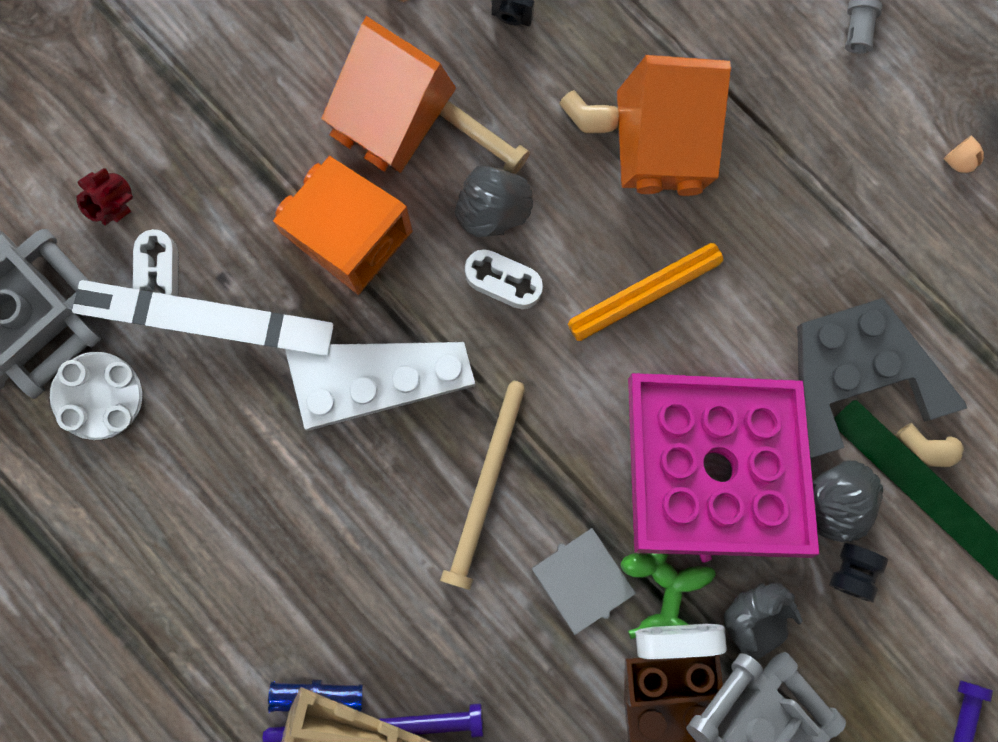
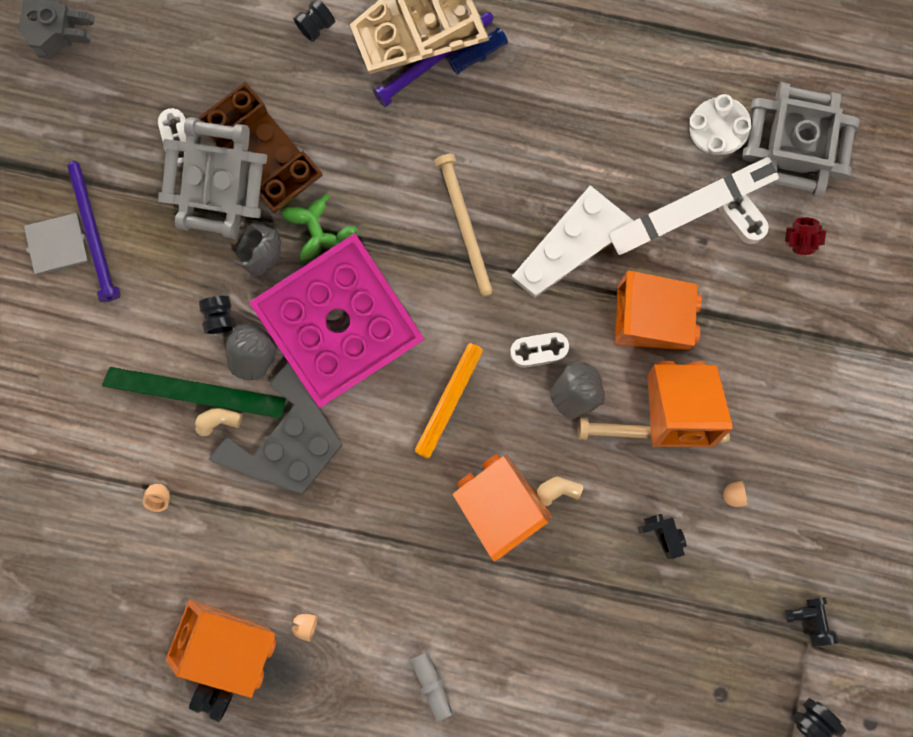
camera: 145 degrees right, 0 degrees up
light grey piece [531,528,636,635] -> none
white beam [635,624,727,659] -> none

